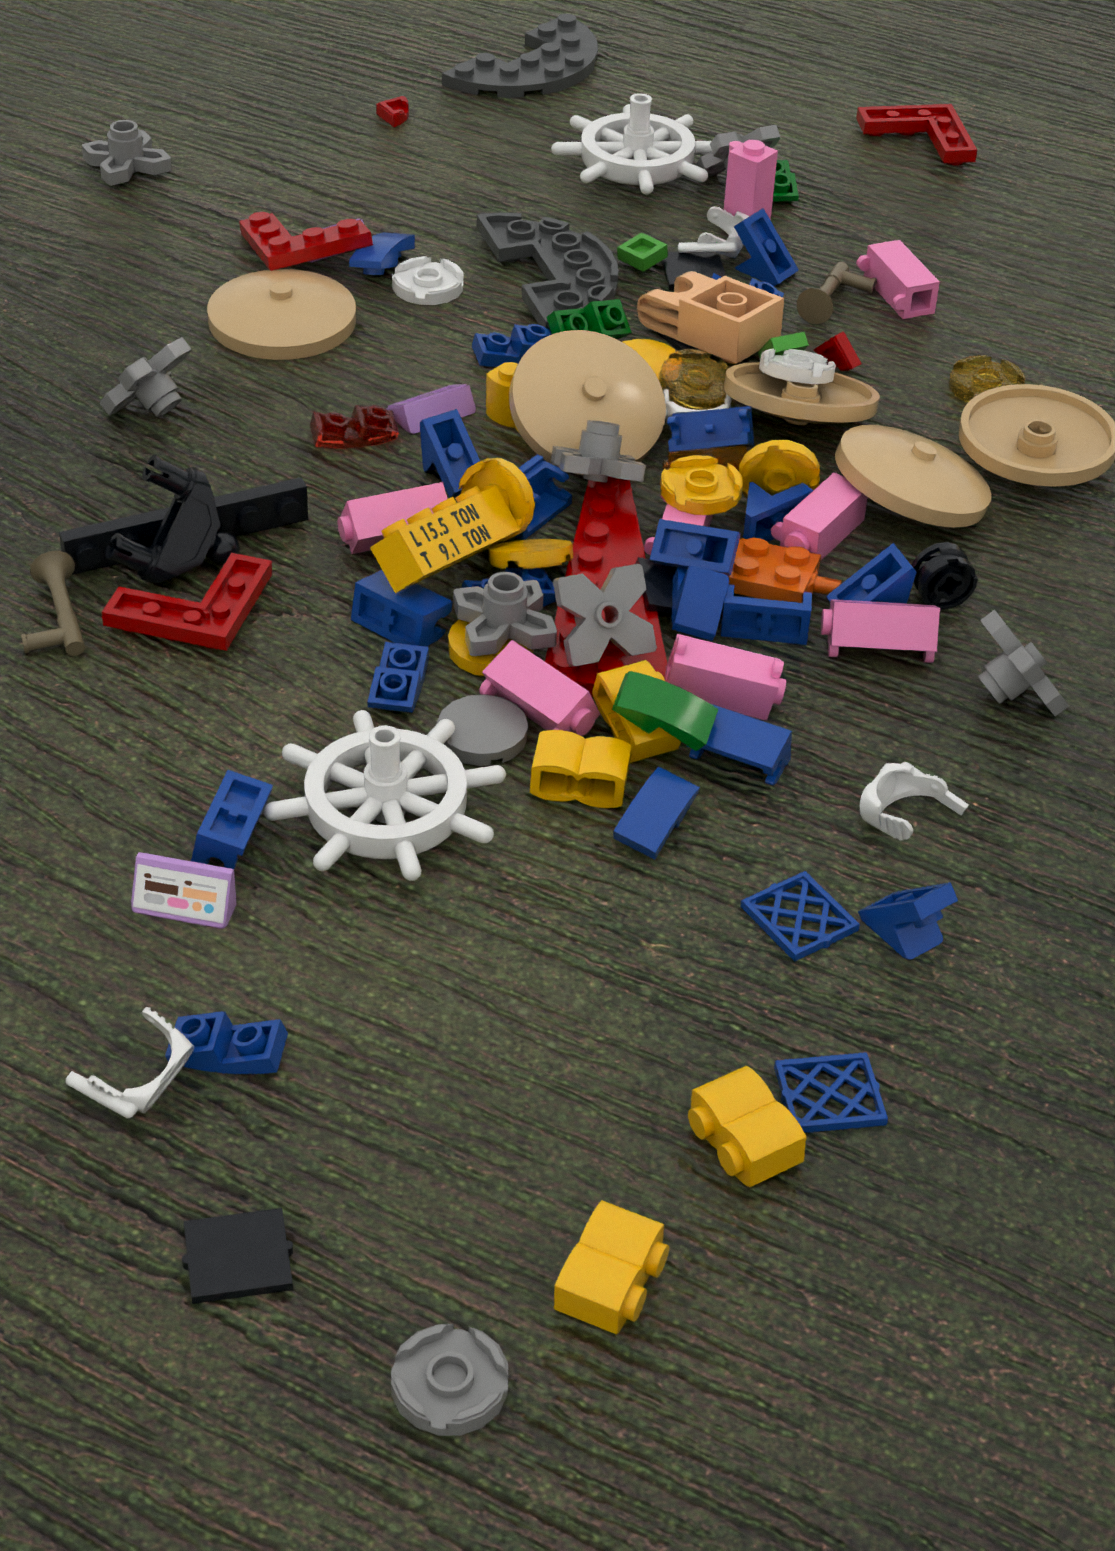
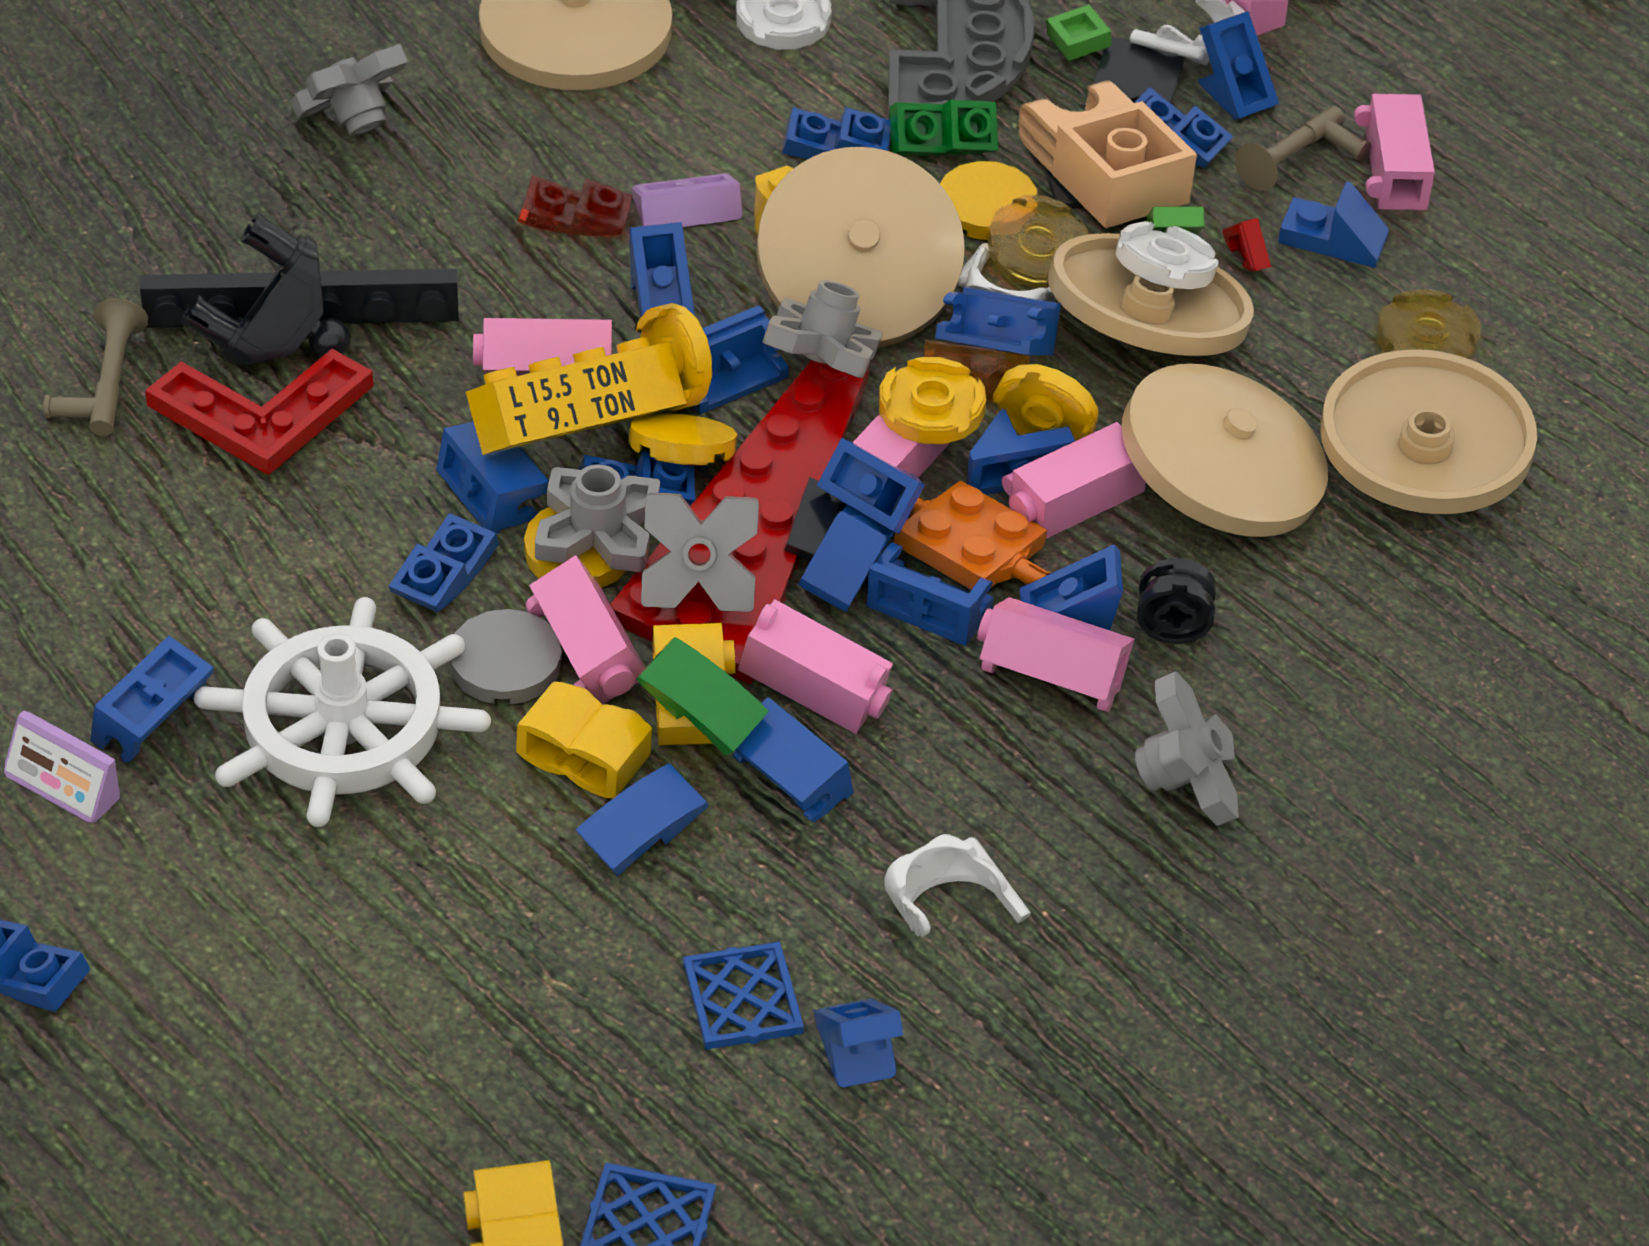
camera: 20 degrees right, 5 degrees up
none -> blue slope [1278,181,1389,268]

